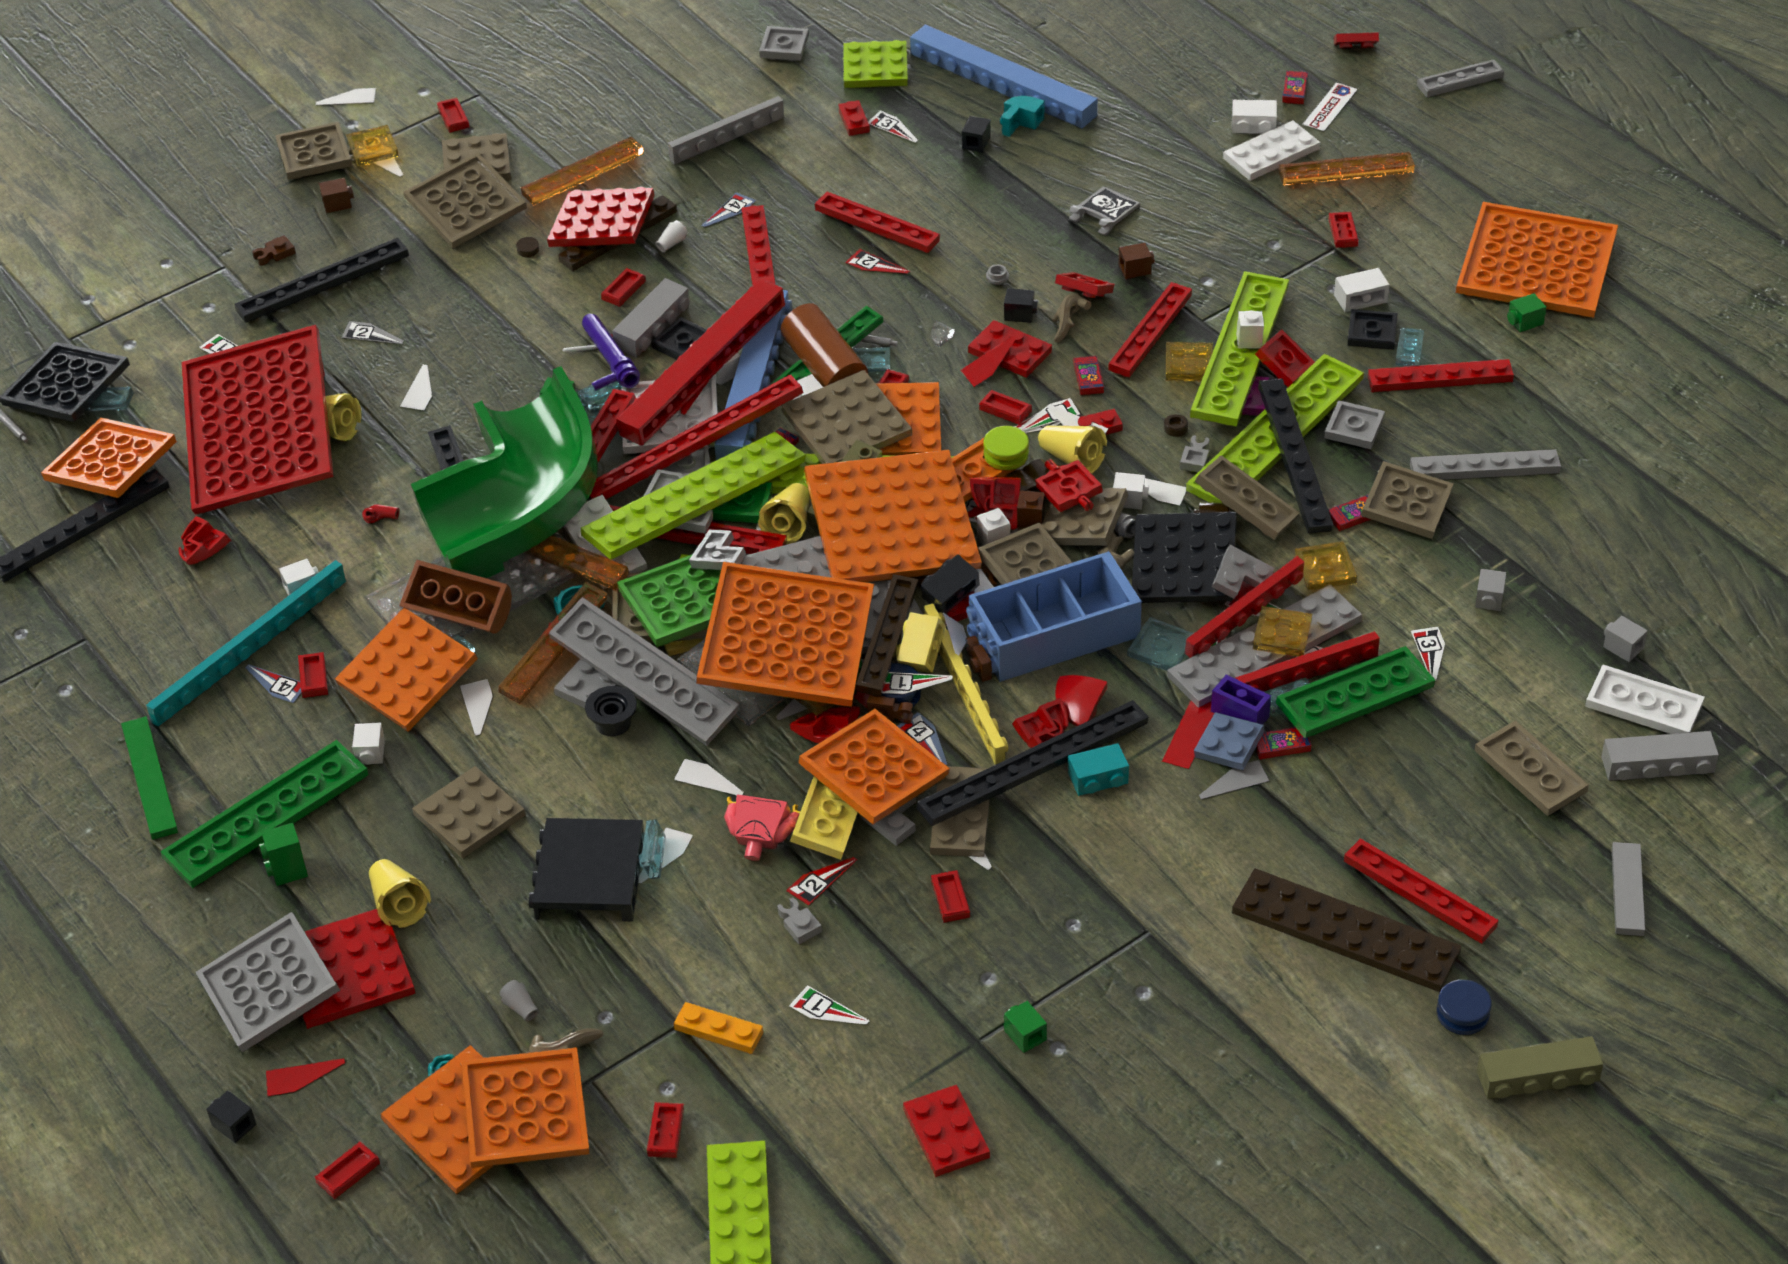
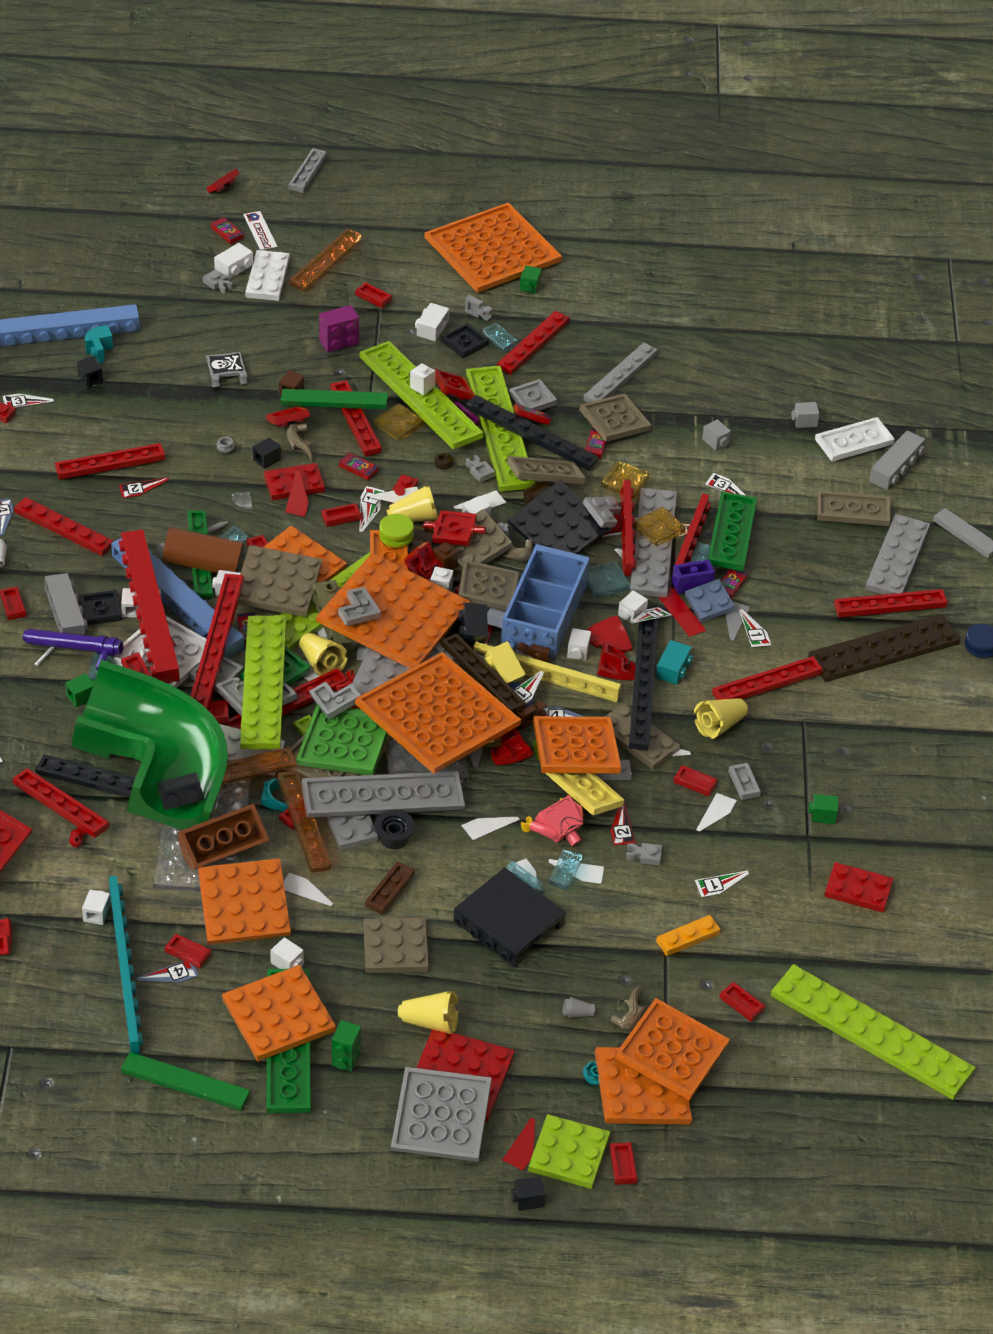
camera: 55 degrees left, 0 degrees up
none -> red plate [12,768,110,838]
none -> black brick [157,772,204,811]
none -> light grey plate [203,270,233,294]
none -> red tile [209,700,229,724]
none -> orange plate [222,965,336,1062]
none -> green tile [281,389,388,409]
none -> magenta brick [319,305,359,352]
none -> light grey plate [338,587,381,626]
none -> reddish brown plate [365,861,415,915]
none -> light grey plate [465,295,493,321]
none -> red tile [513,403,551,425]
none -> lime plate [528,1114,610,1189]
none -> clear light blue plate [549,850,582,890]
none -> white sticker [549,859,604,884]
none -> white brick [567,628,591,660]
none -> white brick [618,591,648,624]
none -> sticker [632,607,671,623]
none -> light yellow cone [694,699,748,739]
none -> white sticker [696,793,737,831]
none -> red plate [712,656,822,700]
none -> light grey plate [728,763,761,800]
none -> sticker [739,609,771,647]
none -> light grey plate [865,514,930,595]

